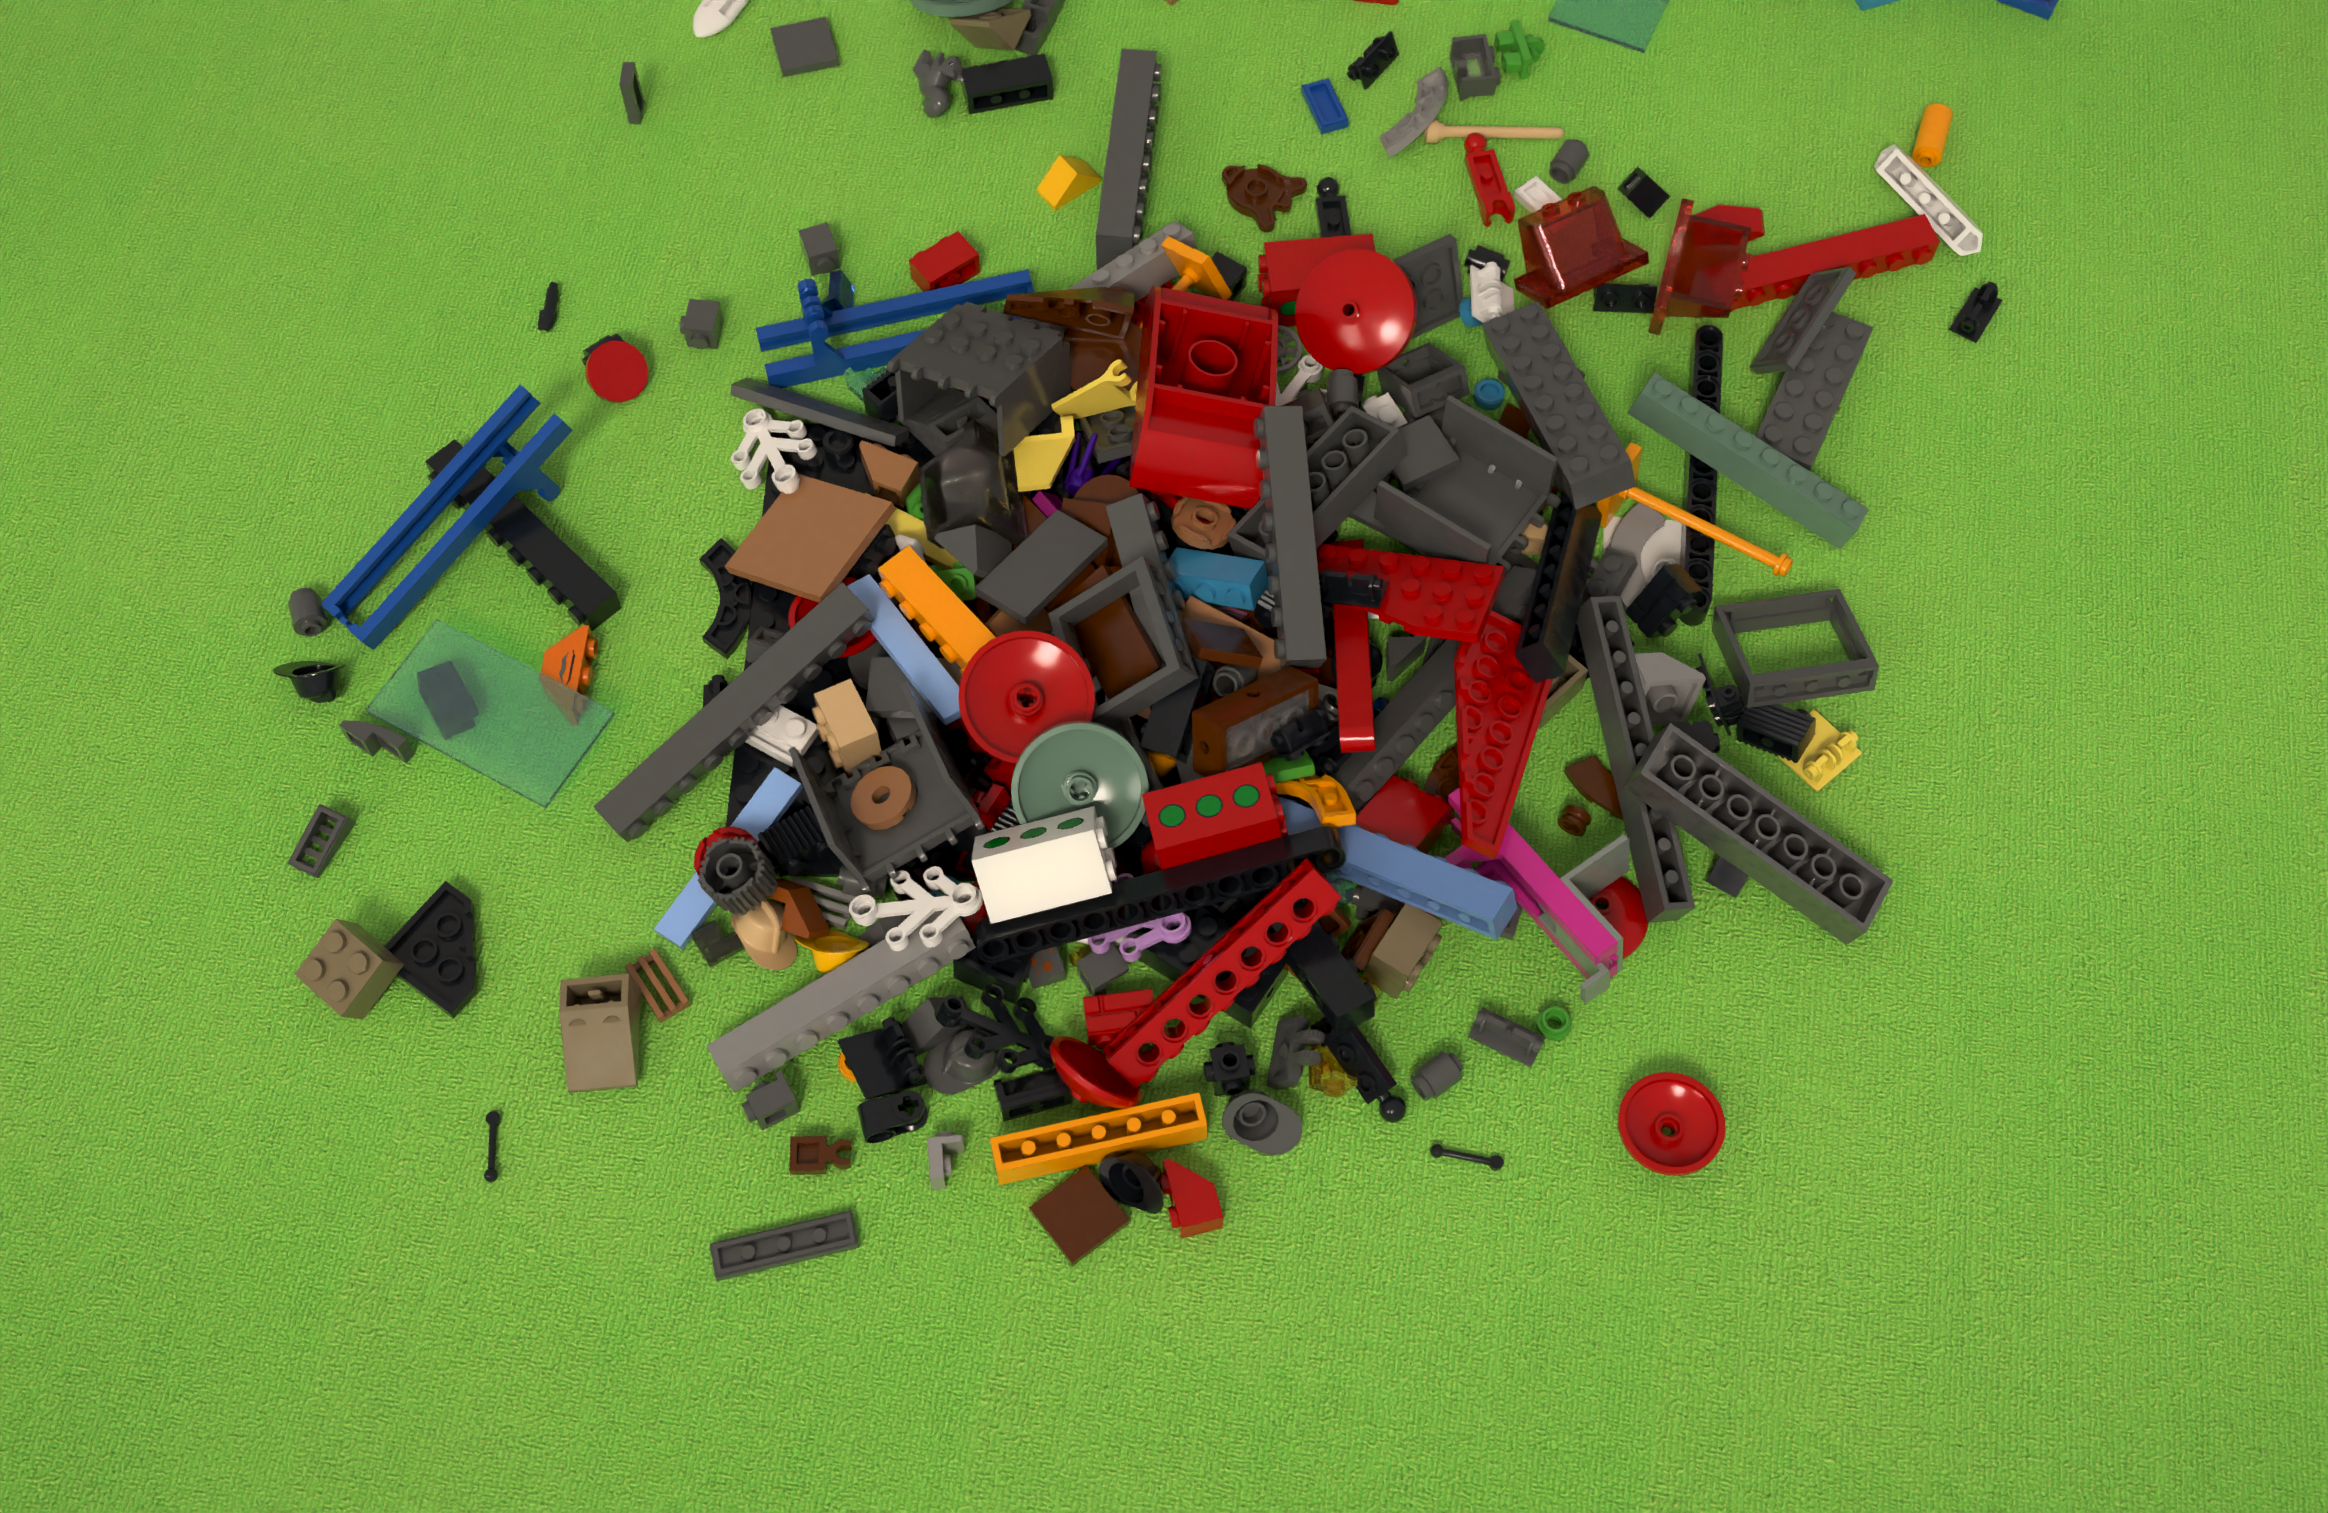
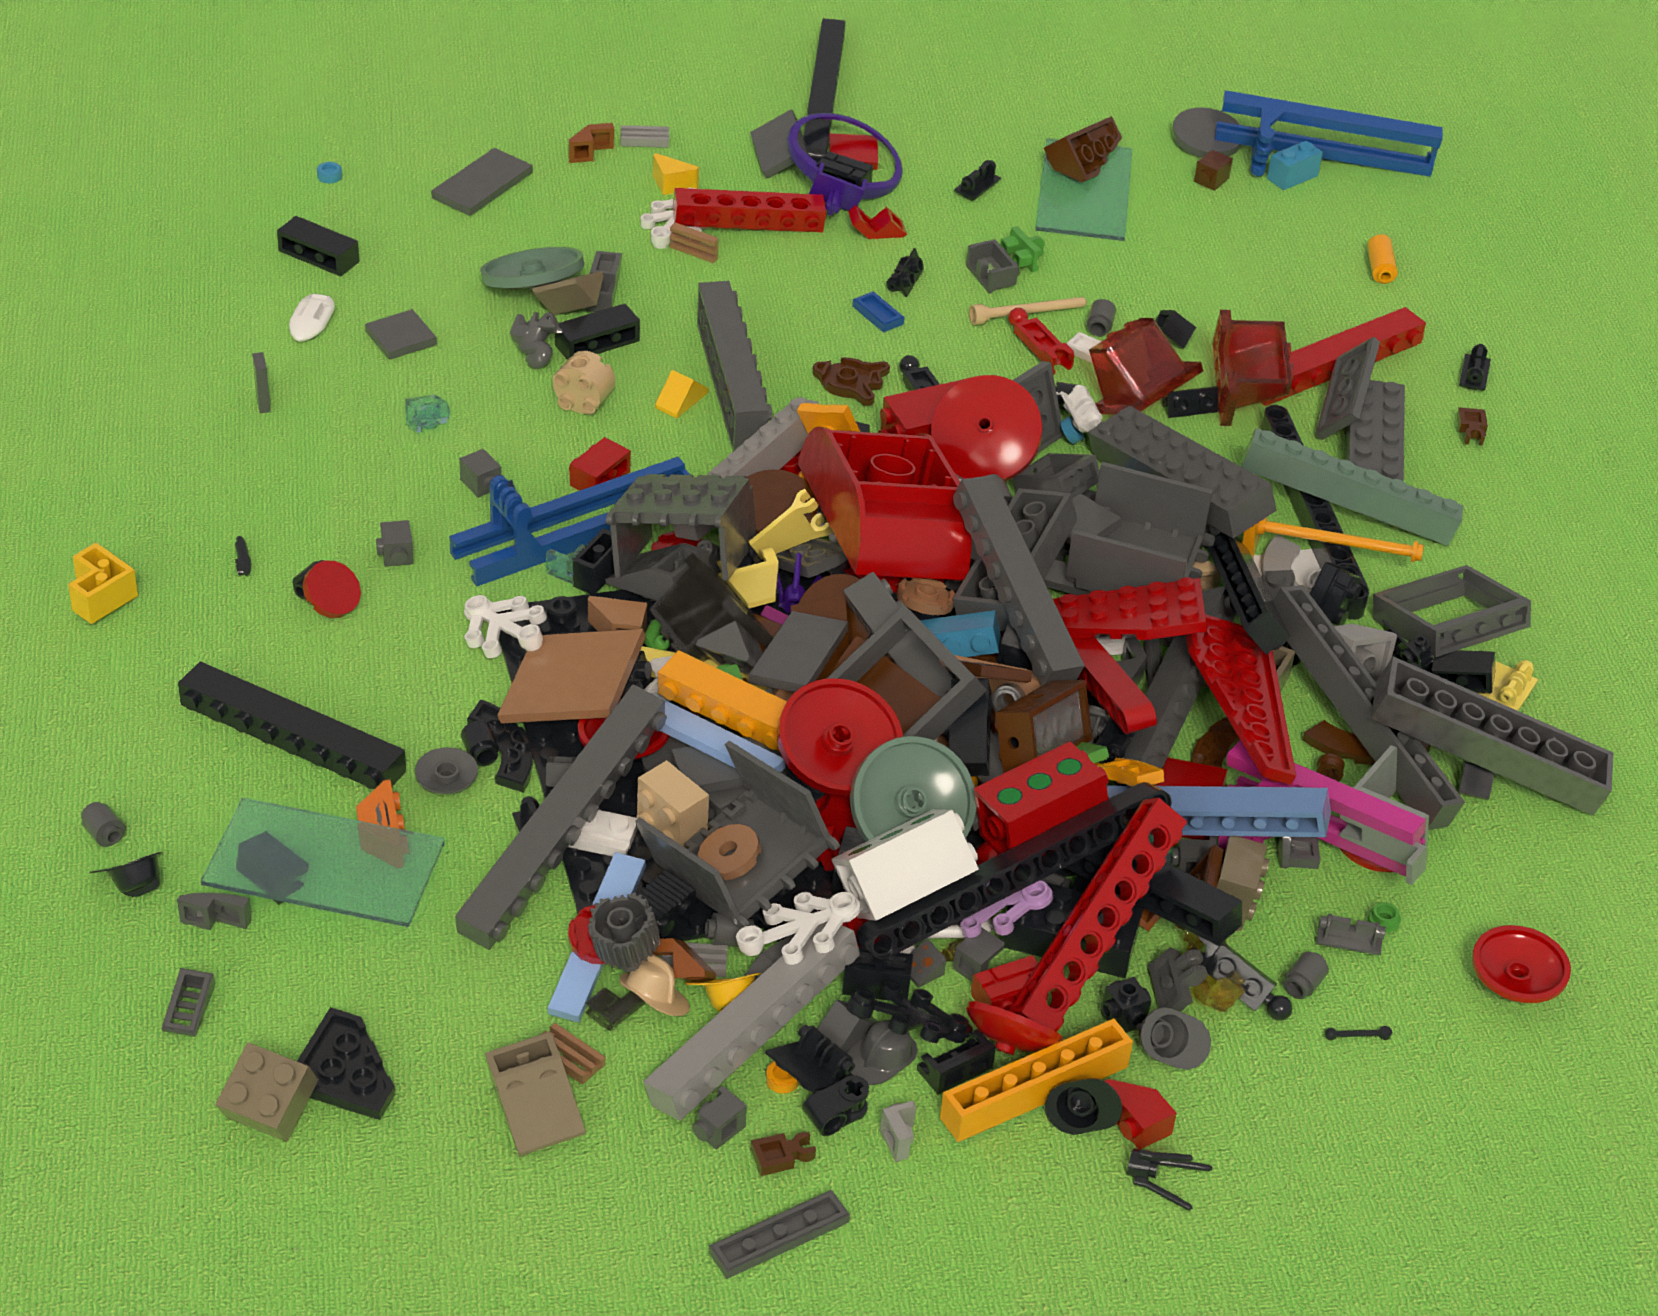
camera: 20 degrees left, 20 degrees down
blue piece [321,385,573,650] -> none
black hinge [484,1111,501,1182] -> none
dark grey tile [730,378,910,447] -> none
reddish brown wedge [1003,287,1134,340] -> none
reddish brown tile [1029,1166,1130,1266] -> none
black hinge [1269,708,1339,761] -> none
black hinge [1318,569,1388,609] -> none
light grey tile [1379,67,1448,158] -> none
white brick [1874,144,1983,256] -> none
none -> yellow brick [68,543,138,624]
none -> clear light blue brick [405,395,450,433]
none -> dark grey dish [415,747,478,794]
none -> black brick [461,721,499,766]
none -> tan brick [553,351,615,414]
none -> black plant [1127,1148,1213,1211]
none -> reddish brown plate [1457,407,1488,446]

